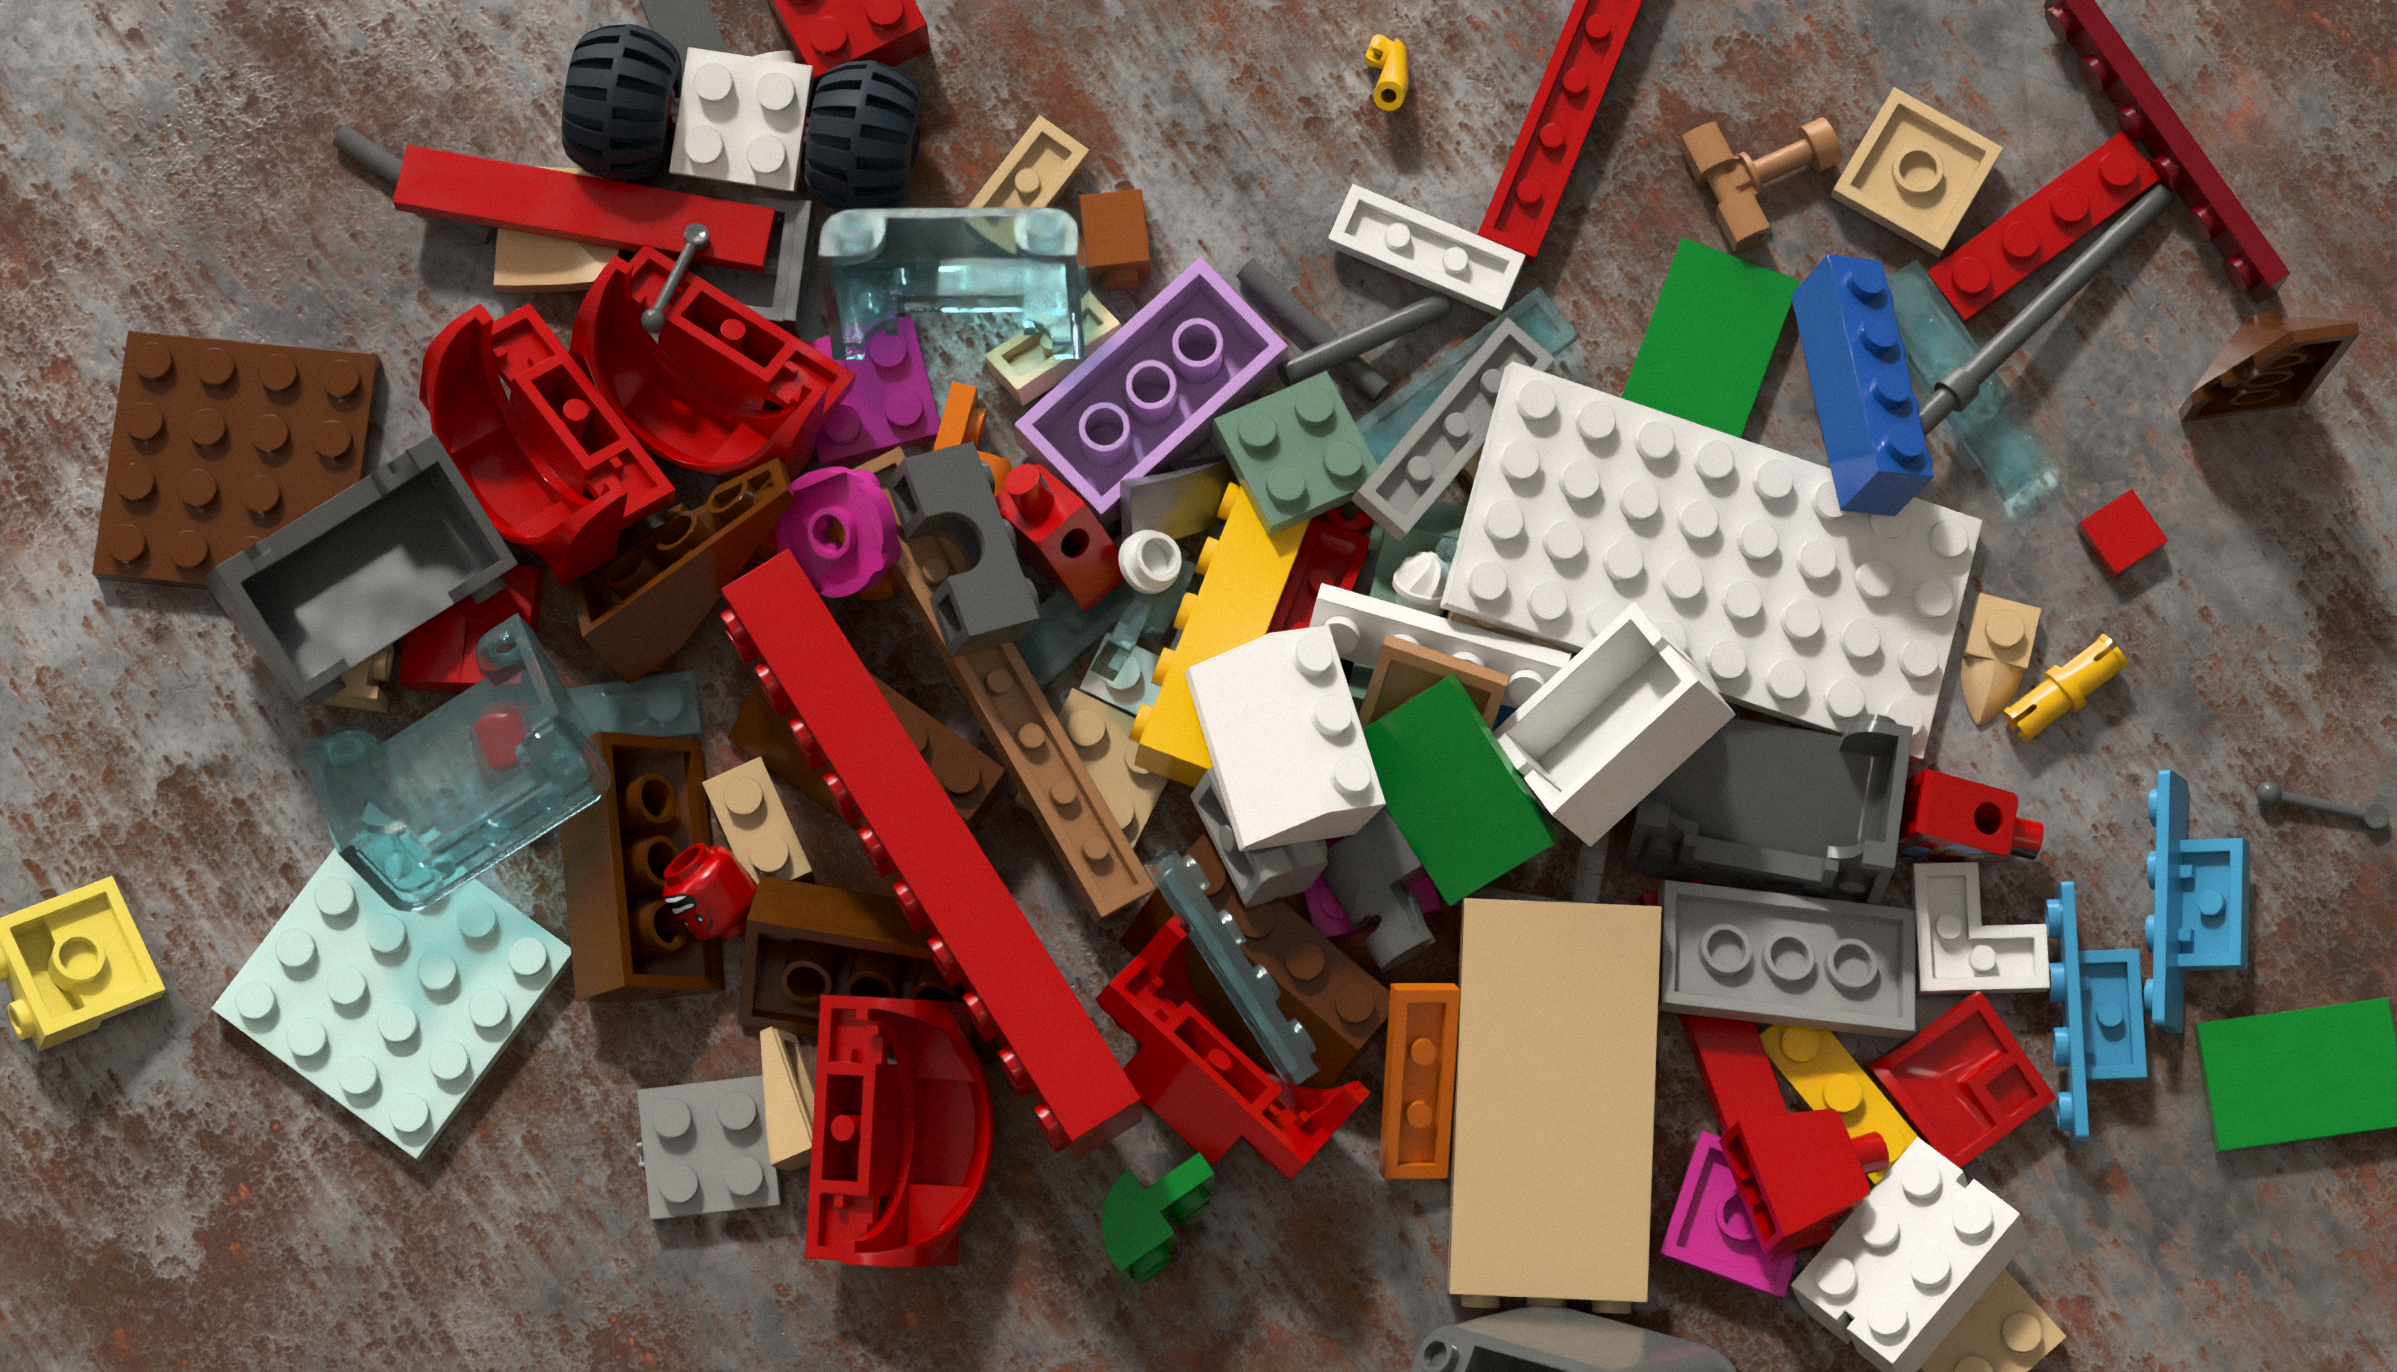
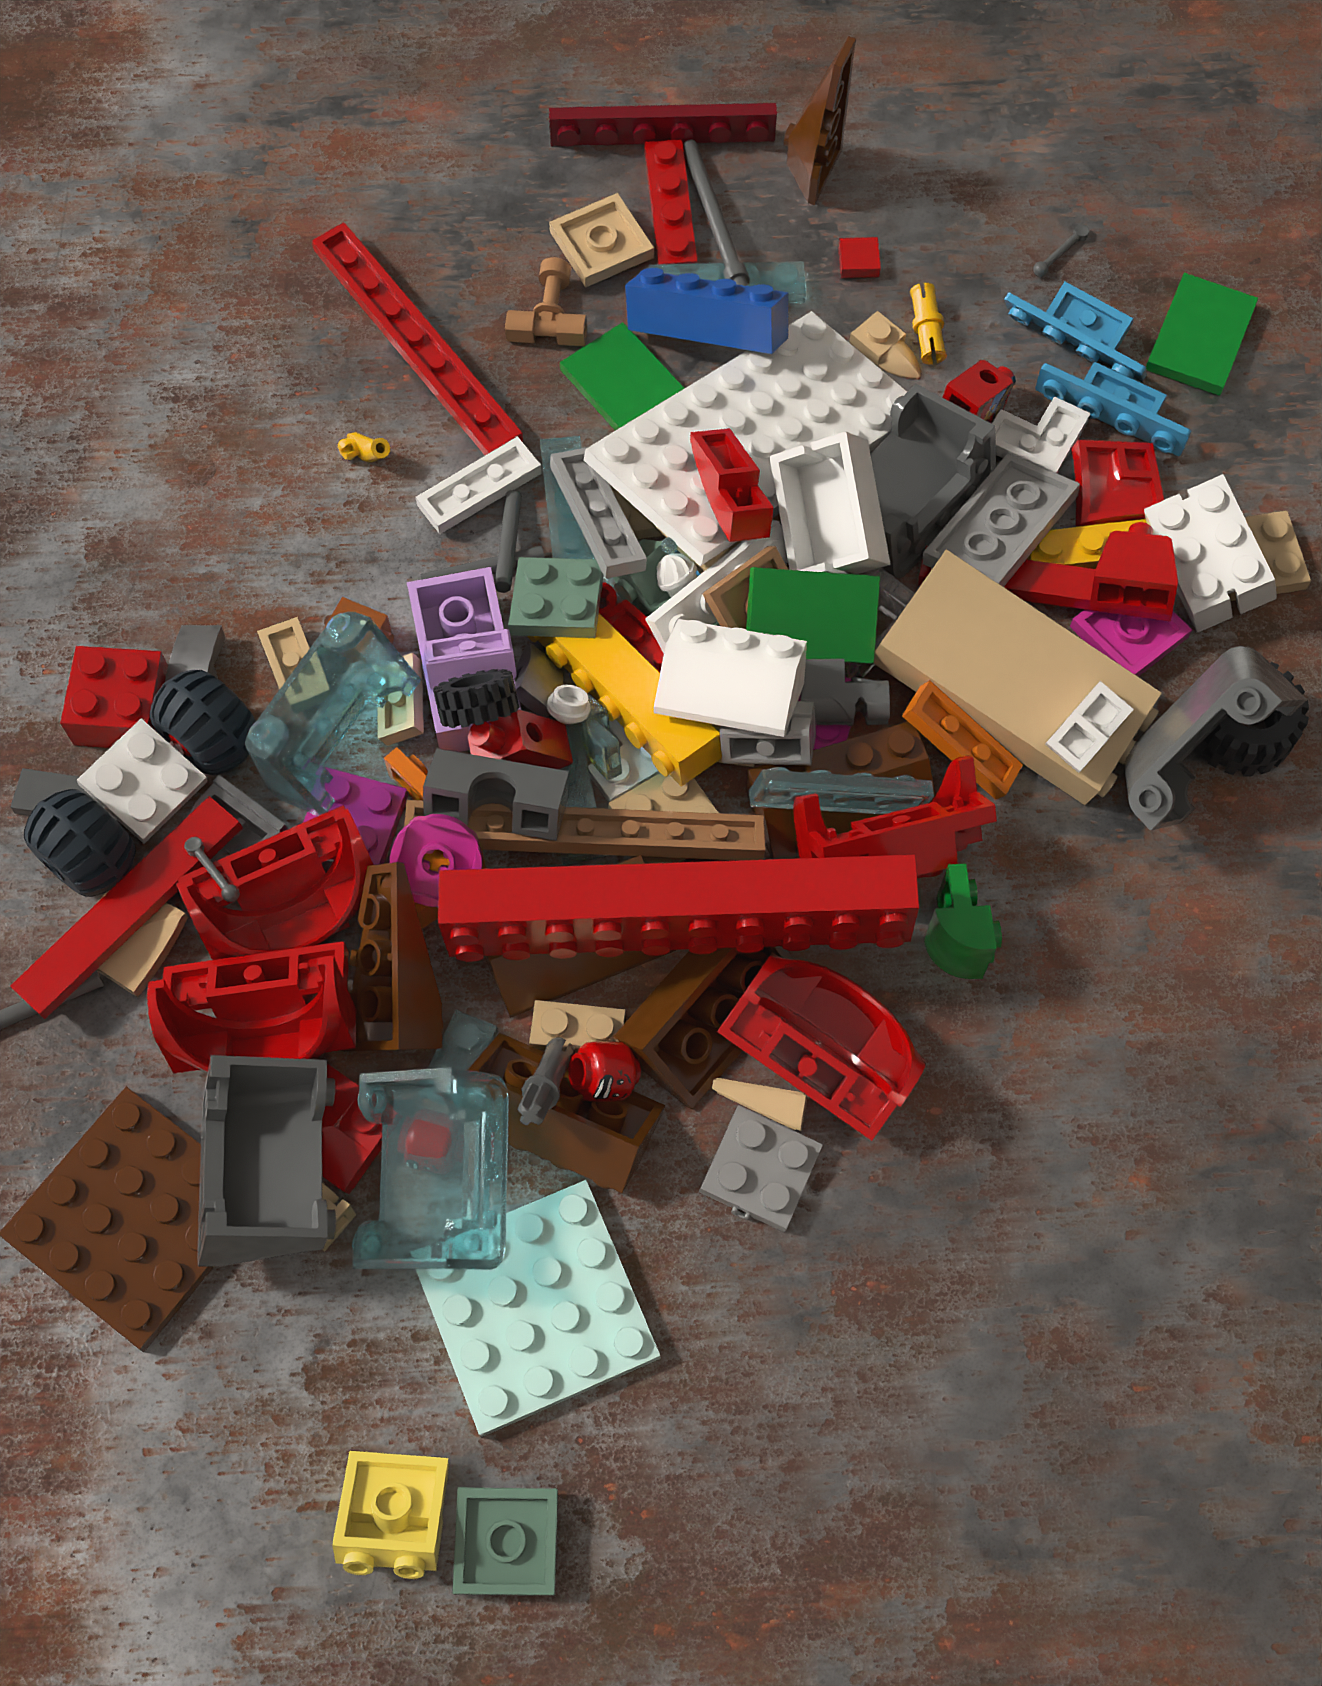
camera: 60 degrees left, 10 degrees down
none -> flat silver slope [165,625,226,682]
none -> lavender slope [423,629,517,691]
none -> black tyre [433,669,520,728]
none -> sand green plate [452,1487,558,1596]
none -> dark grey axle [517,1037,575,1126]
none -> red slope [690,428,774,542]
none -> white slope [1045,681,1134,773]

